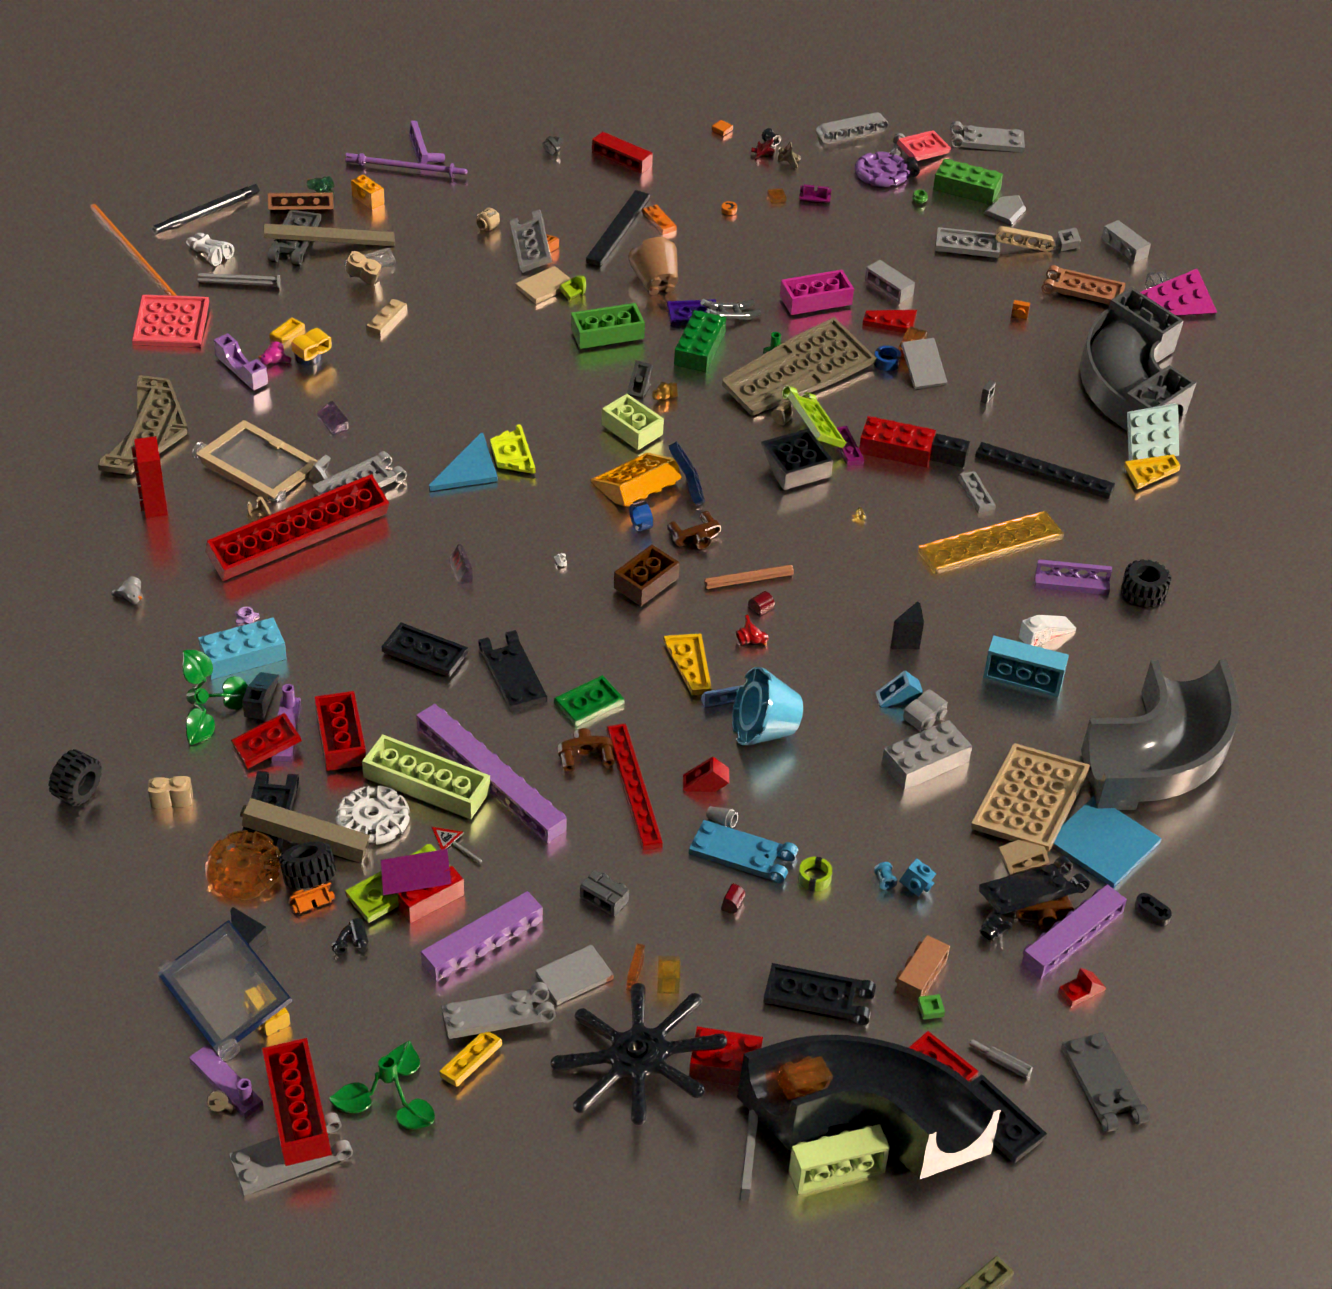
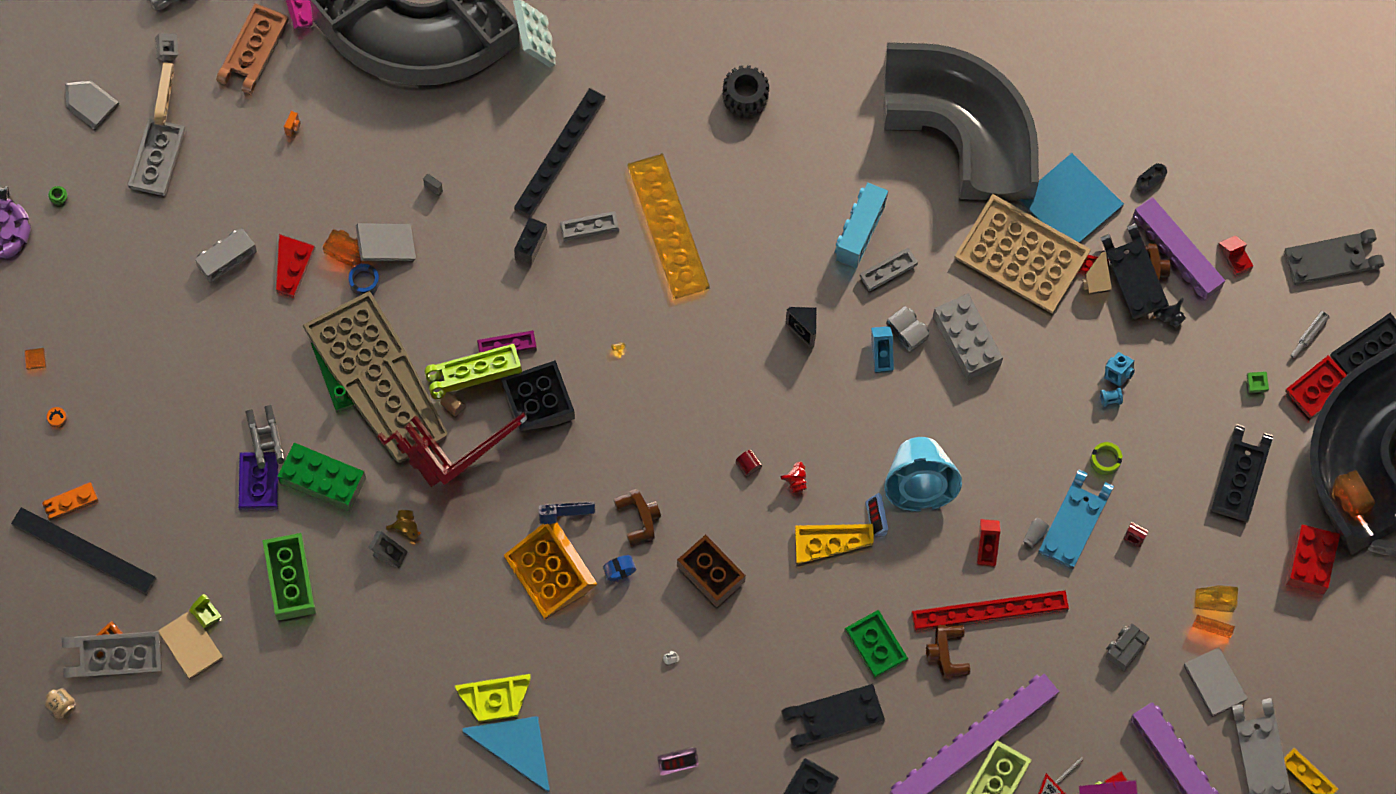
camera: 85 degrees left, 25 degrees up
black animal [550,983,727,1125] -> none
yellowish green brick [601,394,664,450] -> none
medium nougat cone [628,237,678,295] -> none
nougat axle [704,565,794,589] -> none
dark pink brick [780,270,854,315] -> none
magenta hinge [799,184,832,203] -> none
red brick [859,416,936,468] -> none
nougat brick [895,935,950,1002] -> none
bright green brick [933,158,1003,205] -> none
white slope [1019,615,1076,646] -> none
medium lavender fence [1035,559,1112,595] -> none
yellow wing [1124,454,1181,489] -> none
none -> dark red piece [377,413,526,487]
none -> light grey plate [859,248,918,291]

